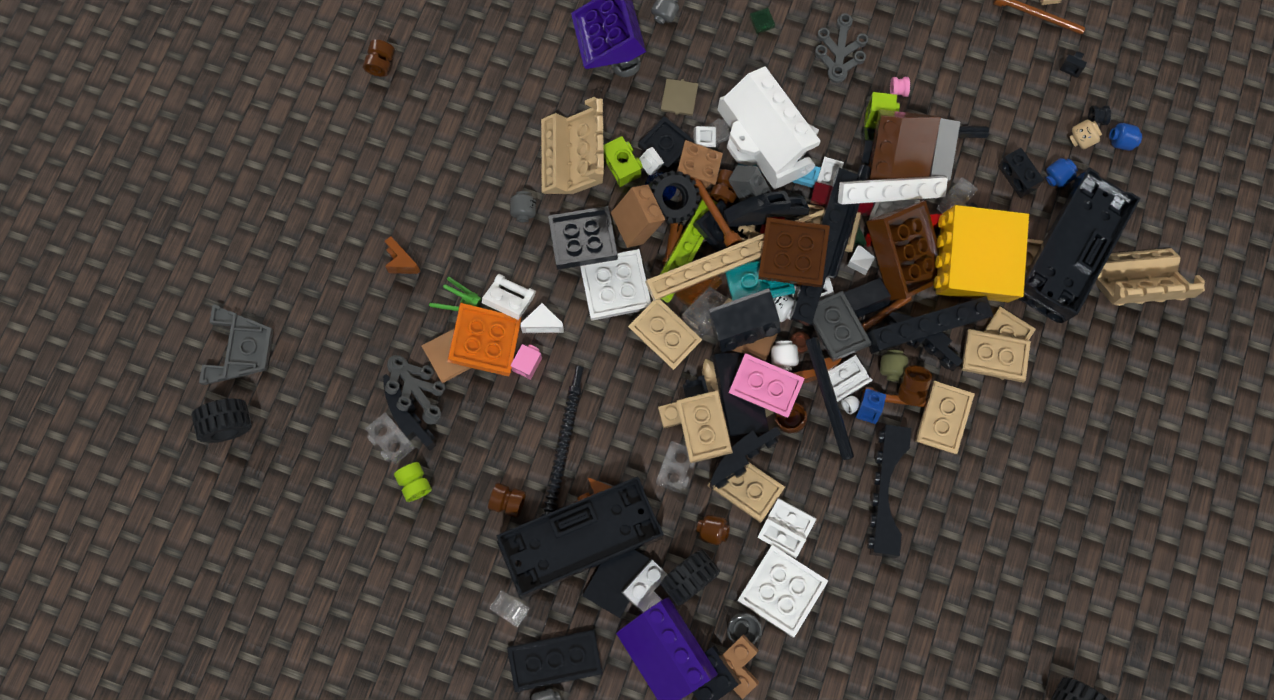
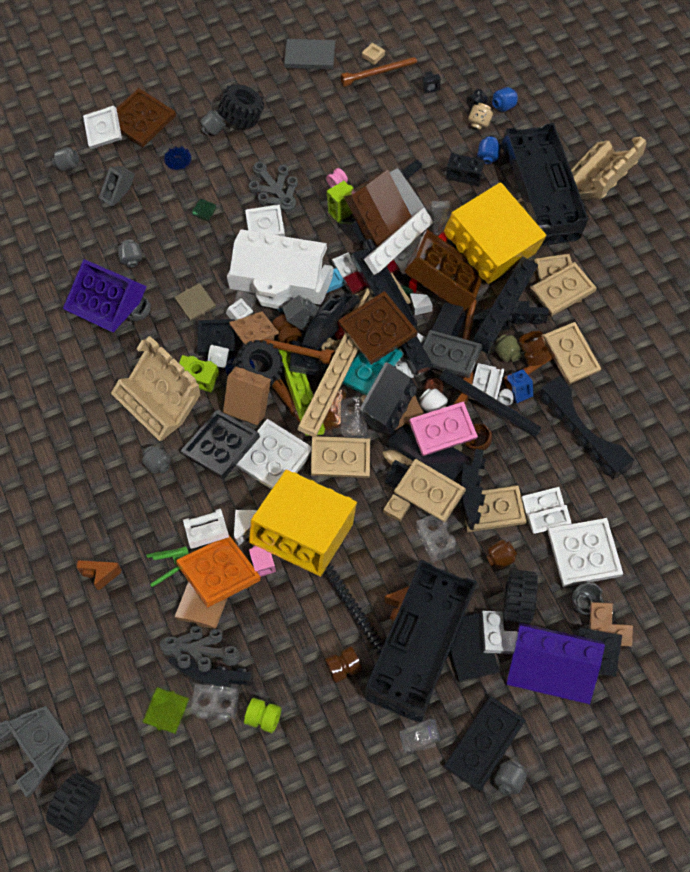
camera: 40 degrees left, 10 degrees down
none -> clear neon green piece [143,688,189,734]
none -> white plate [245,205,285,237]
none -> yellow brick [249,469,357,577]

